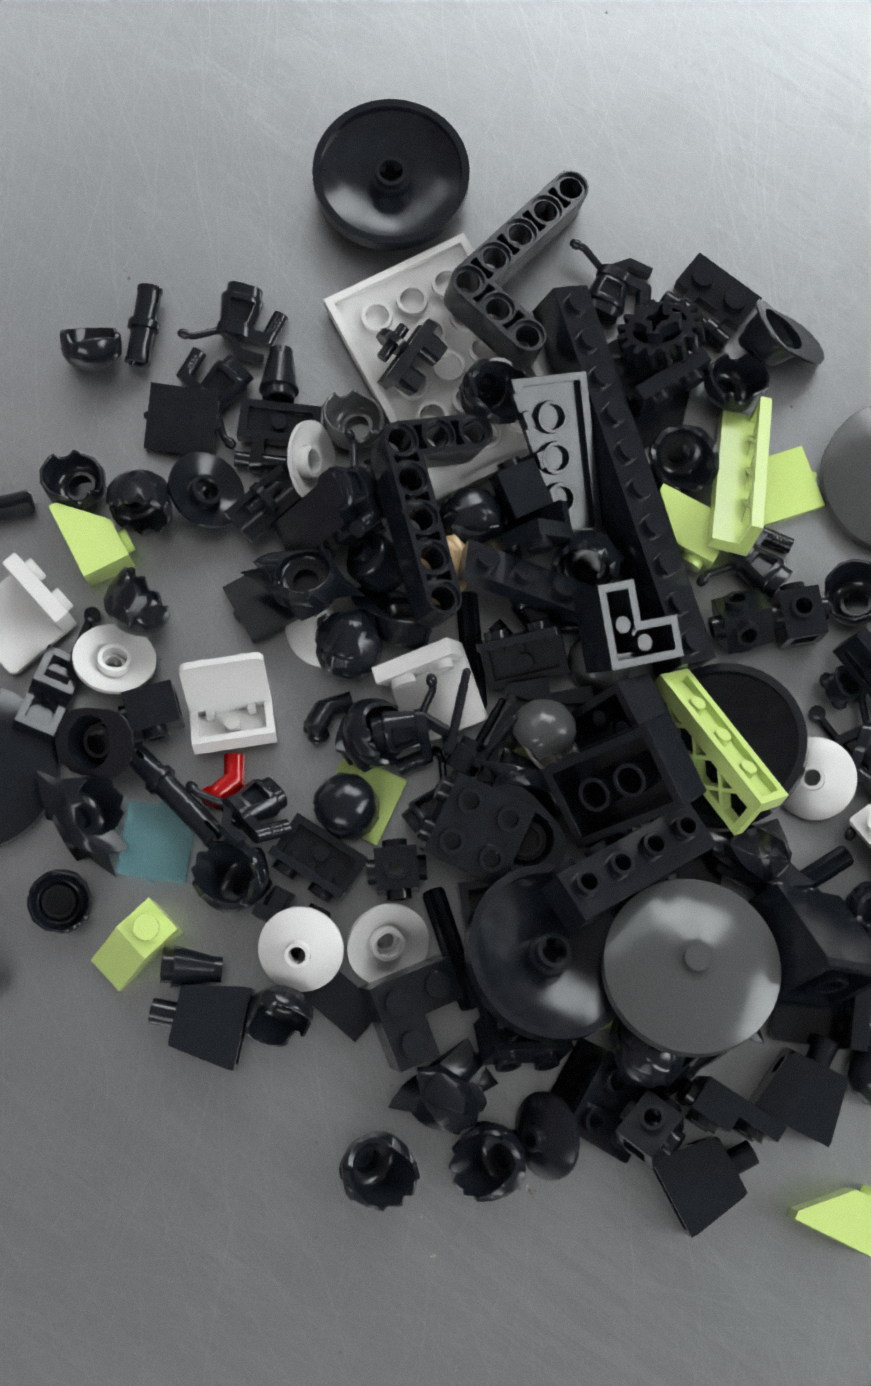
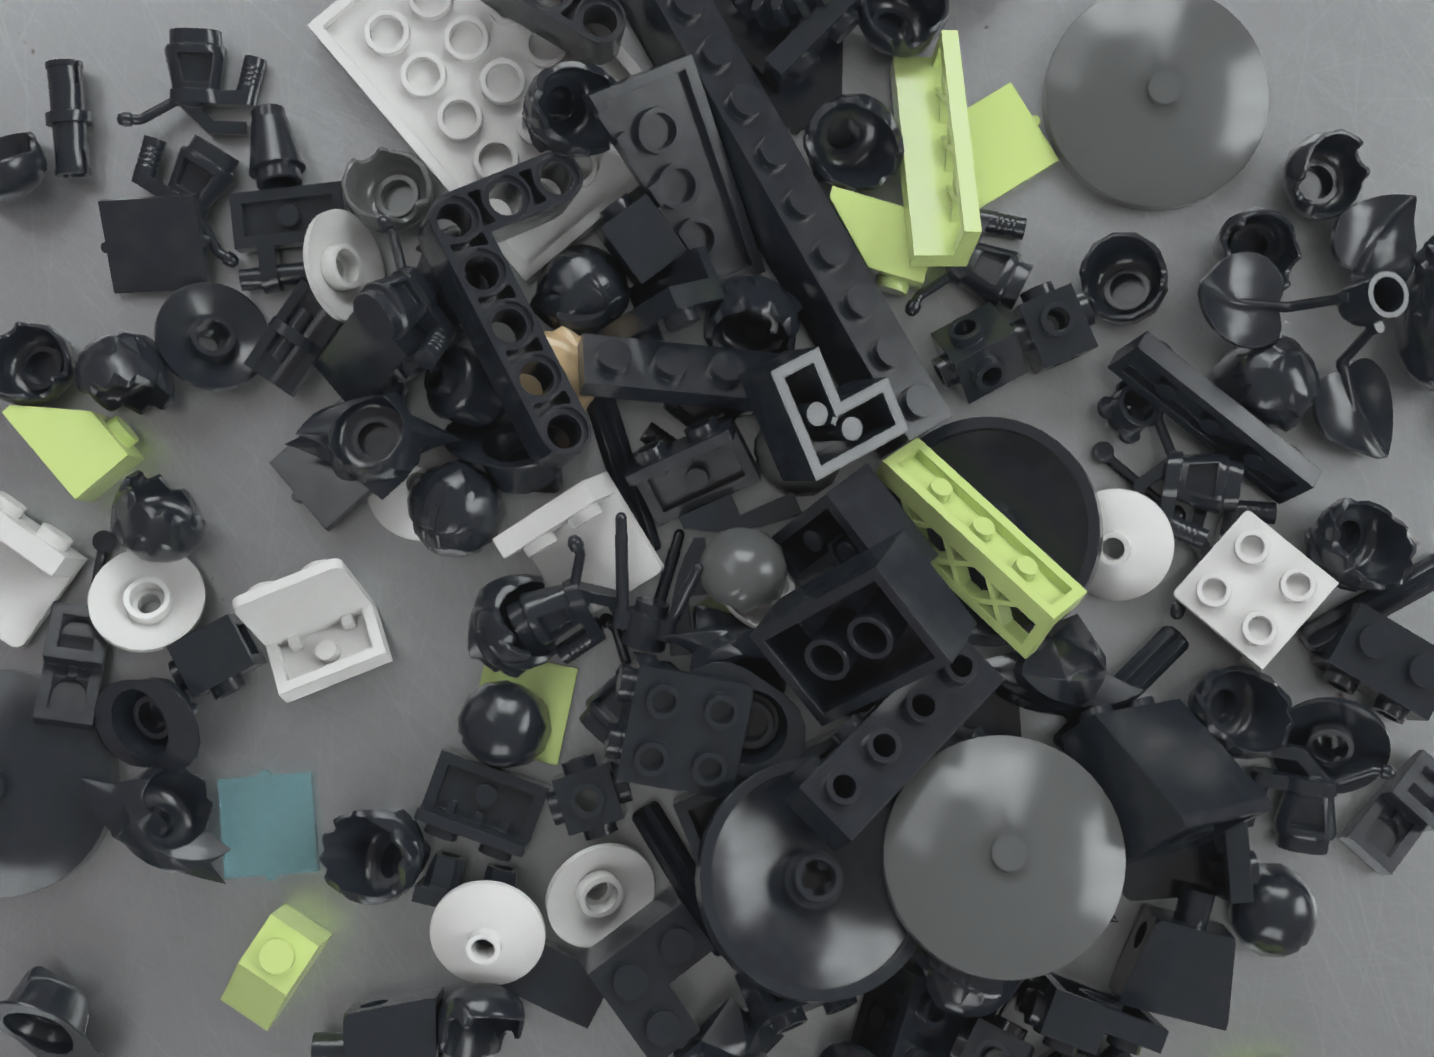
camera: 10 degrees left, 10 degrees up
black hair [27,869,94,934] -> none
black pin [129,741,223,847] -> none
black cone [160,944,223,988] -> none
black piece [185,777,292,849] -> none
red arm [201,753,245,809] -> none
black arm [303,691,353,744] -> none
black hips [376,318,448,396] -> none

